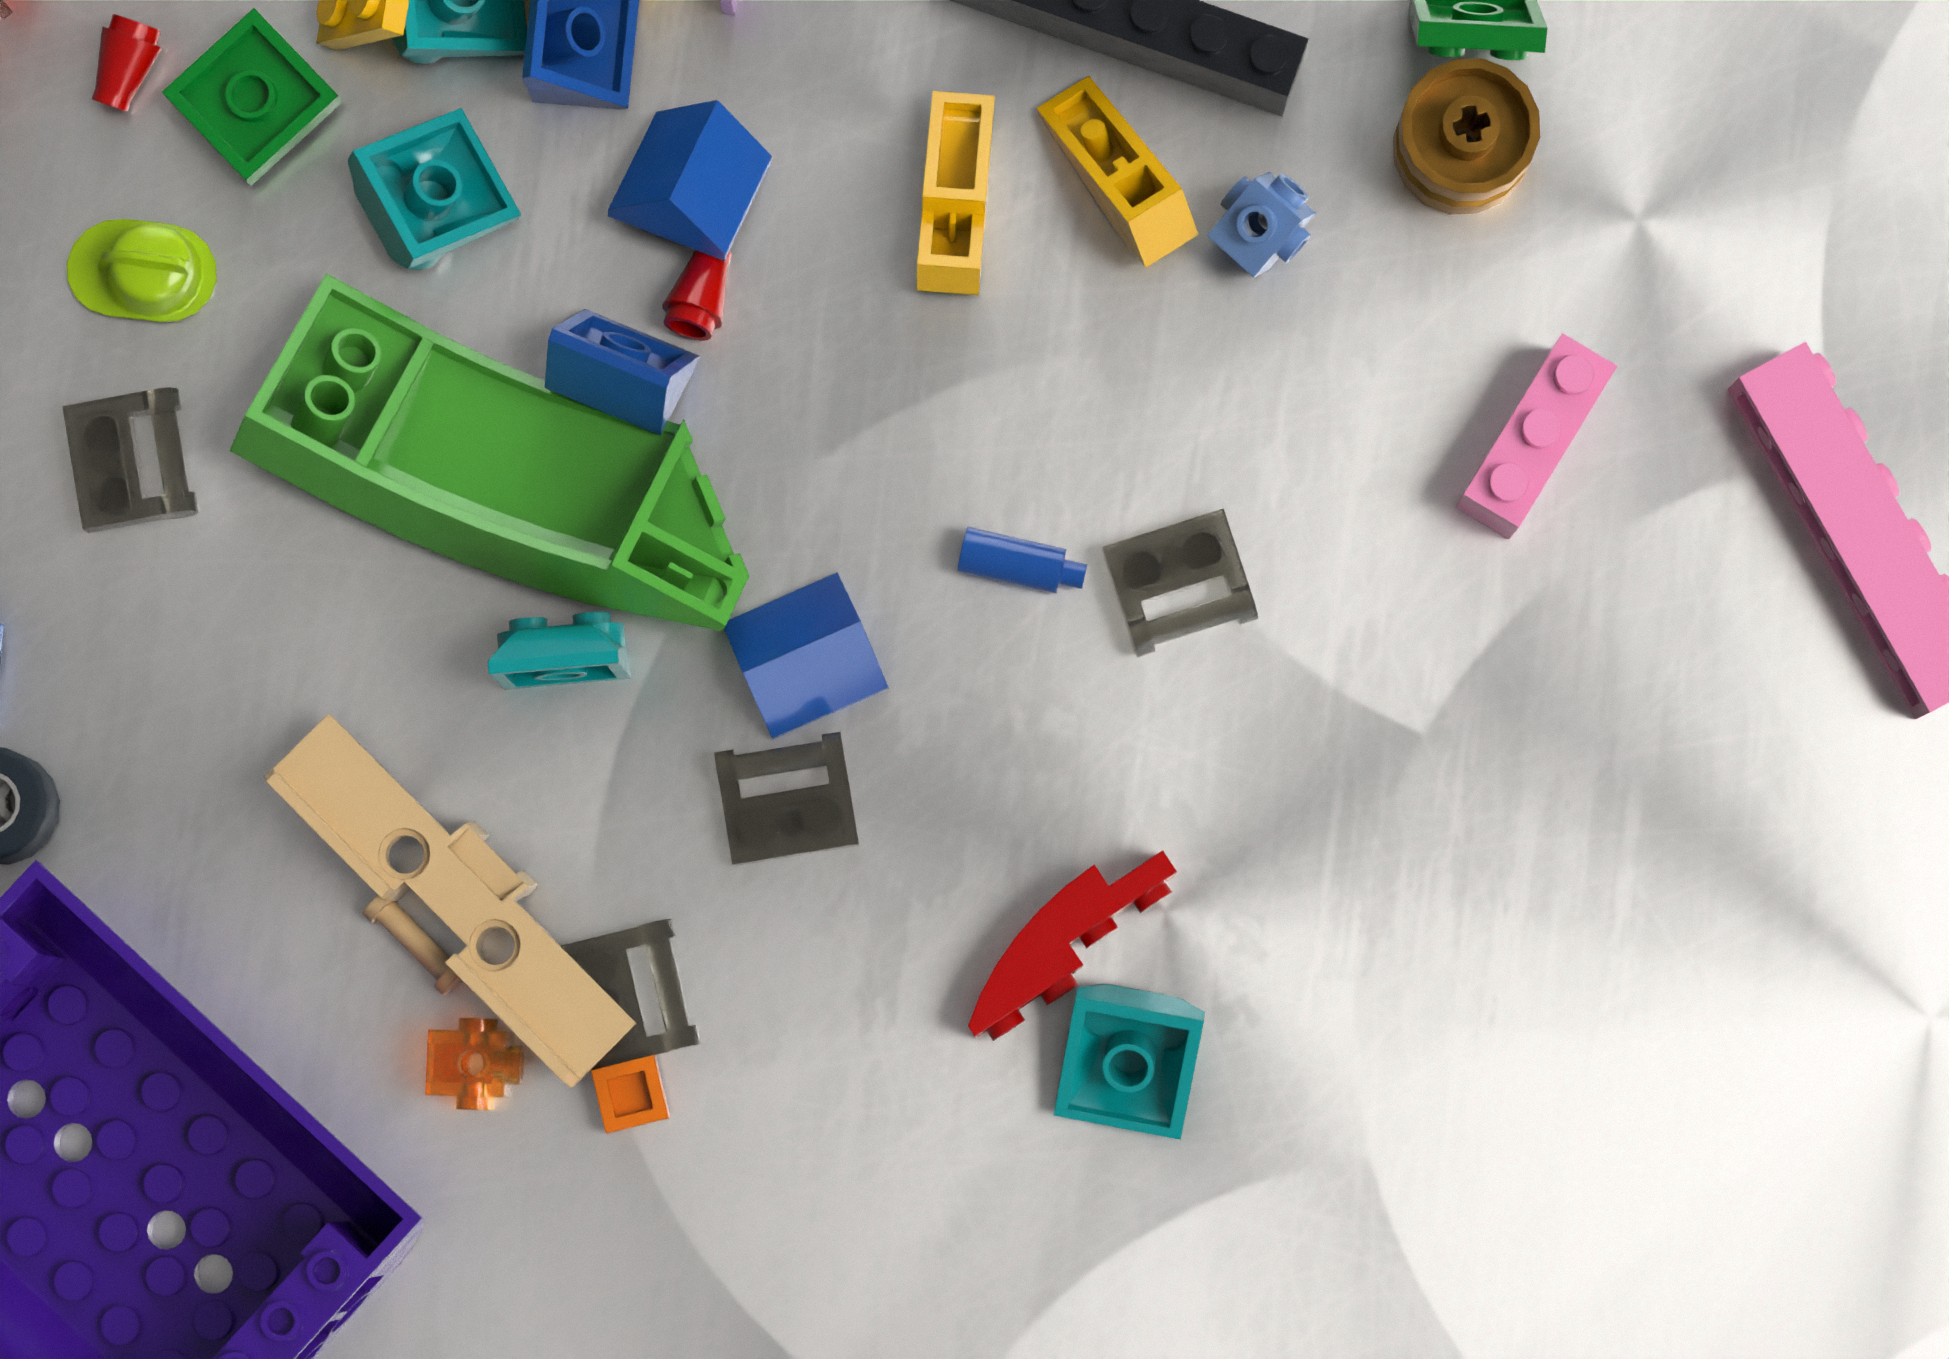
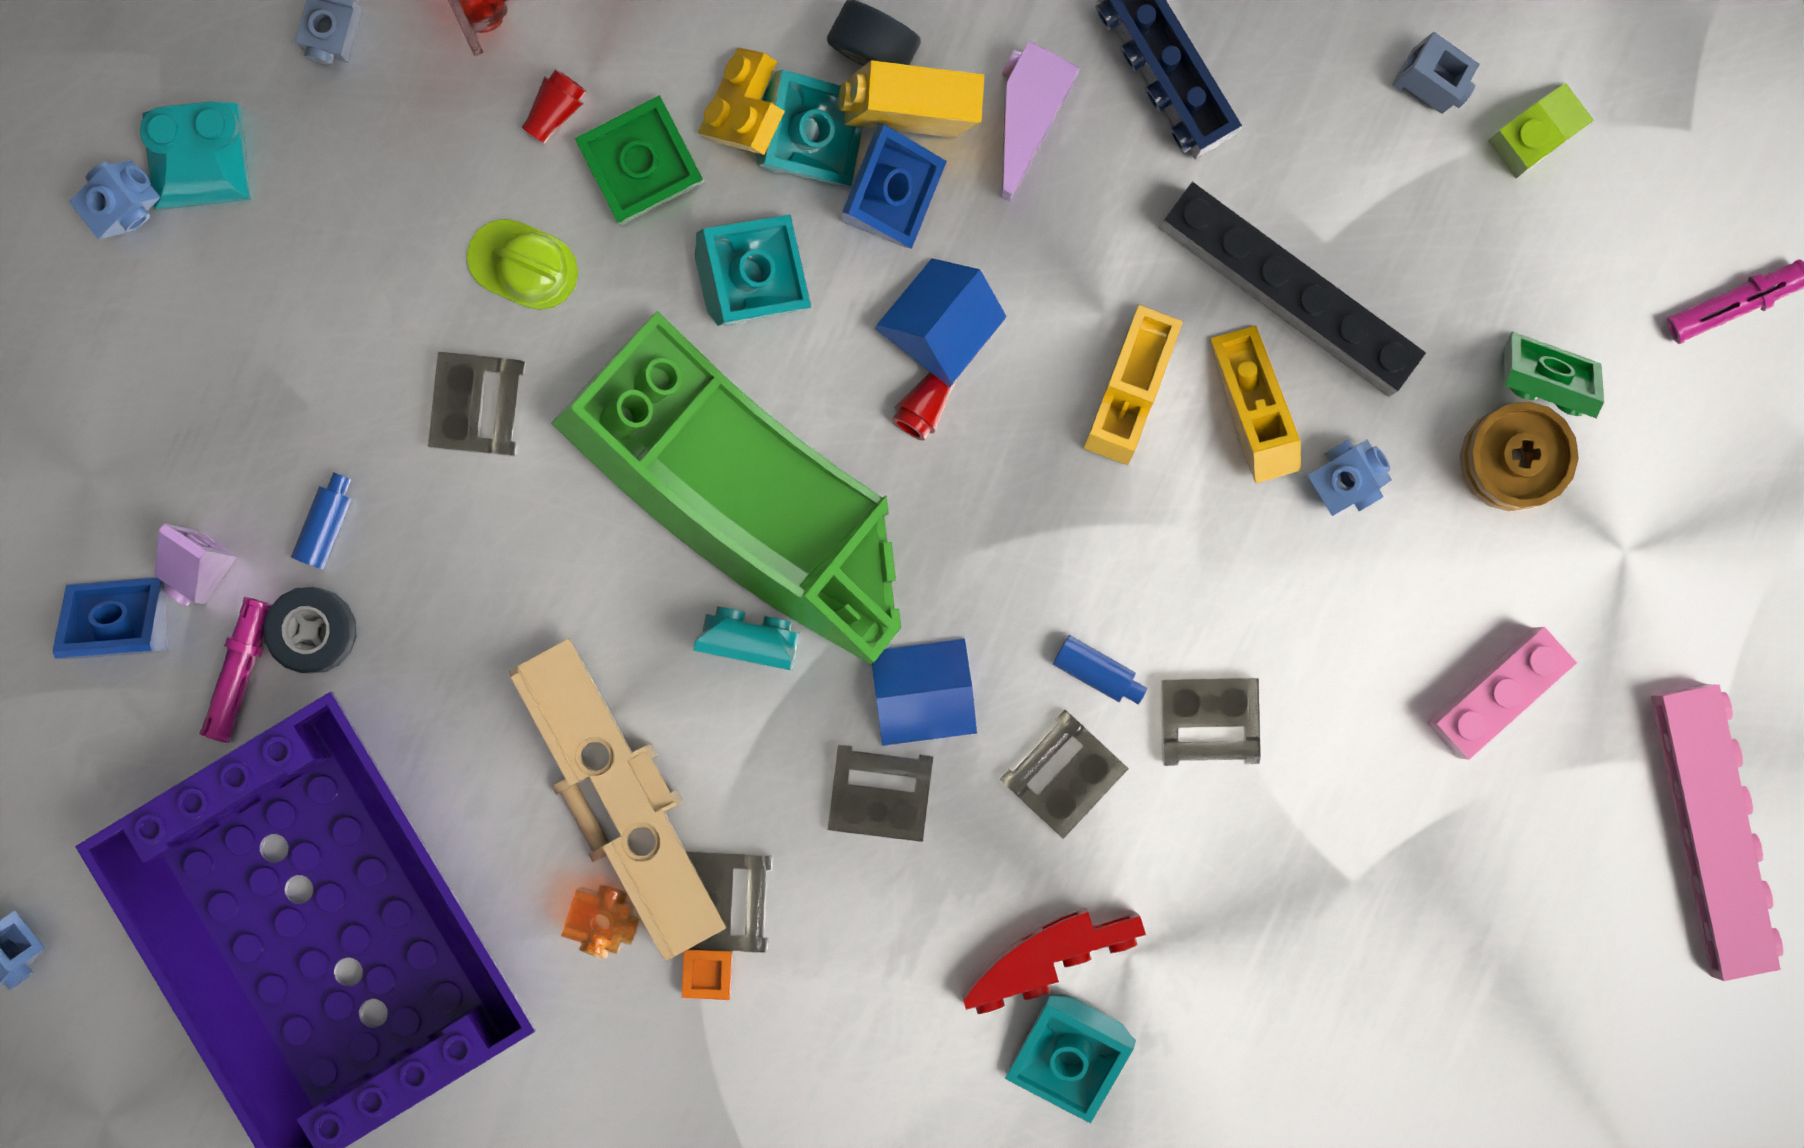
camera: 10 degrees right, 5 degrees up
blue slope [544,309,700,436] -> none
none -> clear smoke plate [1000,709,1129,839]

